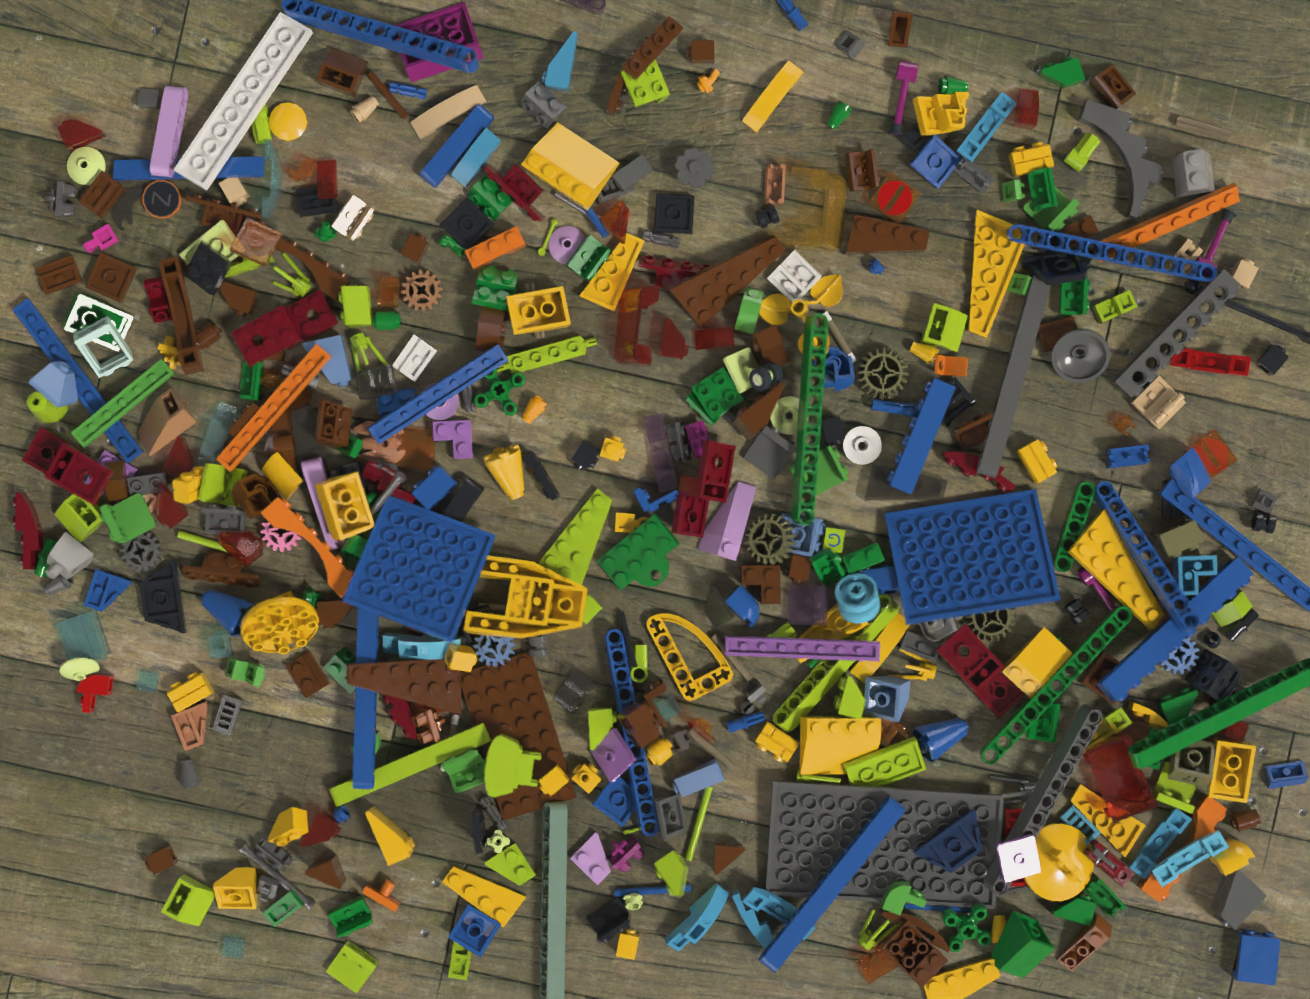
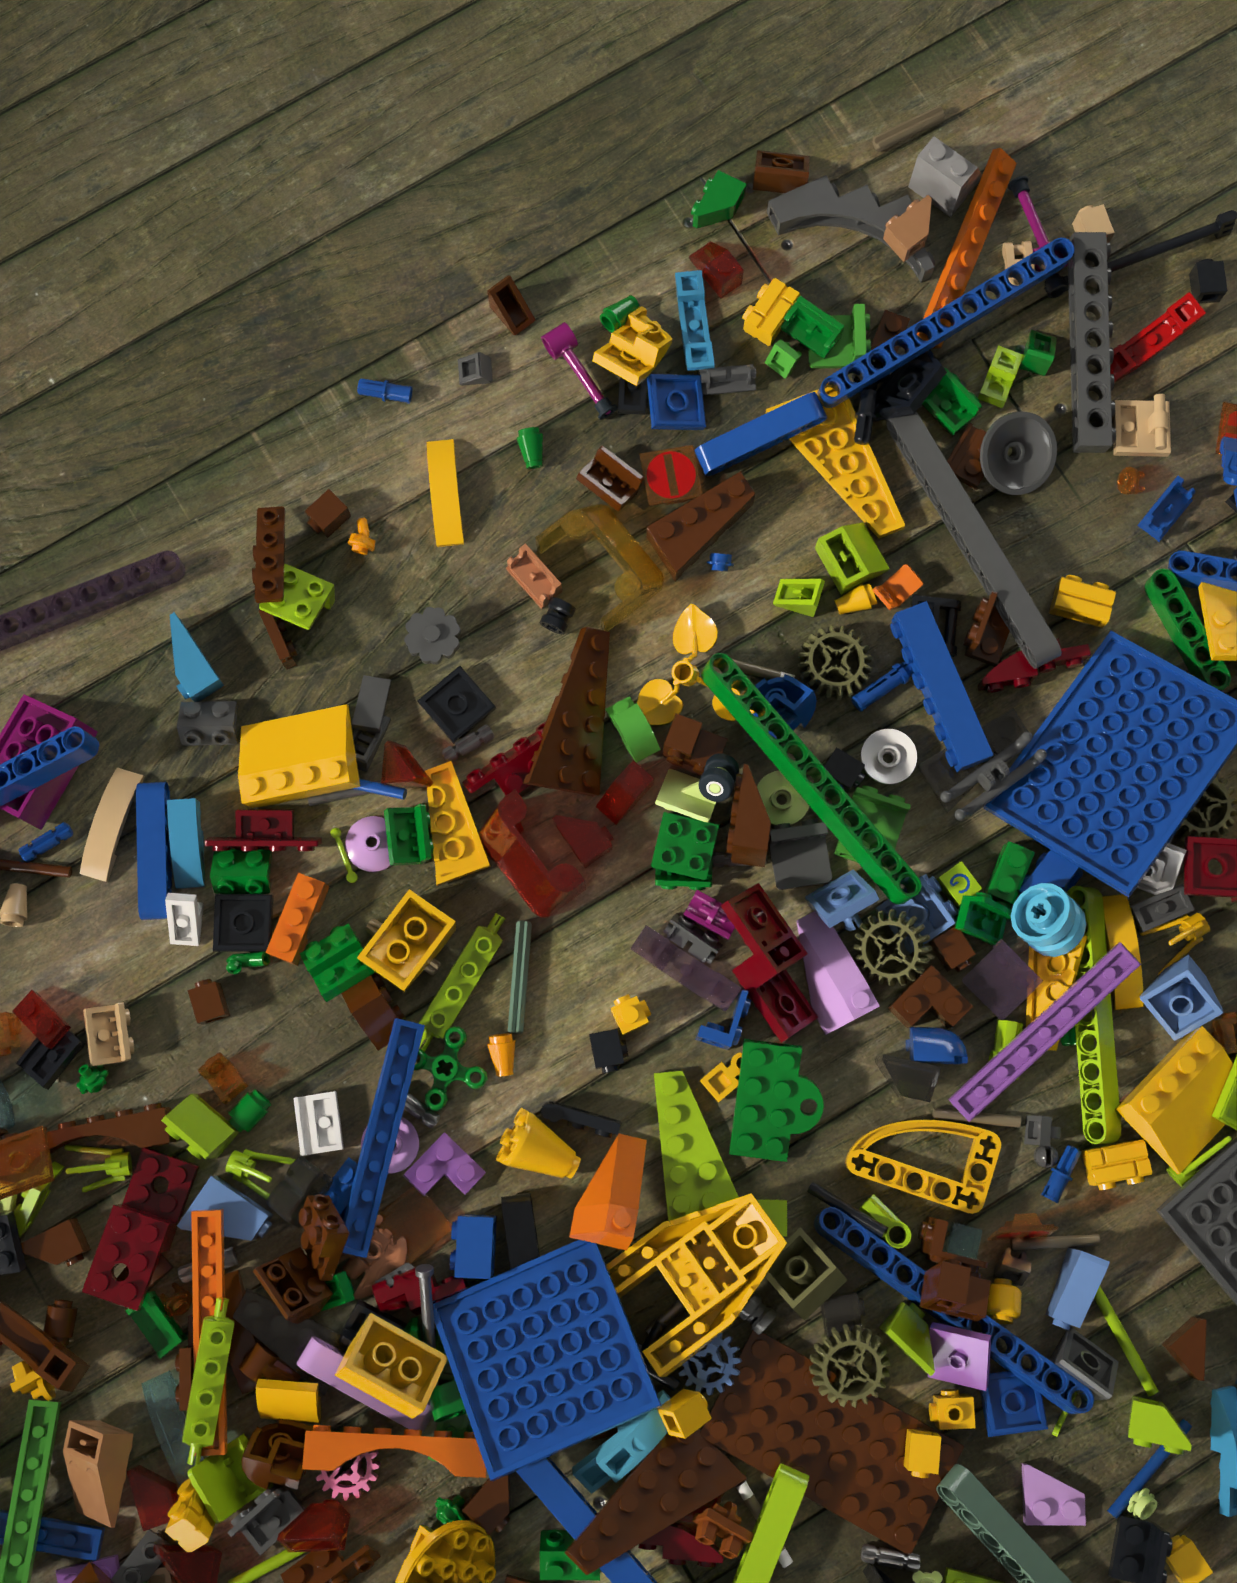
camera: 45 degrees left, 10 degrees down
medium nougat gear [401,270,444,312] -> none
bright green bracket [441,749,486,794] -> none
lime piece [485,733,541,798] -> none
magenta hips [608,836,644,873] -> none
white slope [767,250,822,302] -> none
lime slope [833,673,866,720] -> none
bright green plate [1007,272,1032,296] -> none
lime piece [1063,132,1101,173] -> none
none -> white slope [165,893,203,946]
none -> lime plate [182,1297,234,1465]
none -> reddish brown plate [299,1194,349,1281]
none -> sand green axle [508,920,532,1034]
none -> orange wedge [569,1133,647,1251]
none -> blue beam [694,392,827,476]
none -> olive brick [765,1227,848,1321]
none -> lime slope [773,579,825,617]
none -> medium blue tile [805,869,879,931]
none -> olive gear [809,1324,891,1408]
none -> black axle [854,389,878,445]
none -> medium nougat slope [883,195,932,262]
none -> dark grey piece [940,731,1047,821]
none -> green slope [1019,330,1057,376]

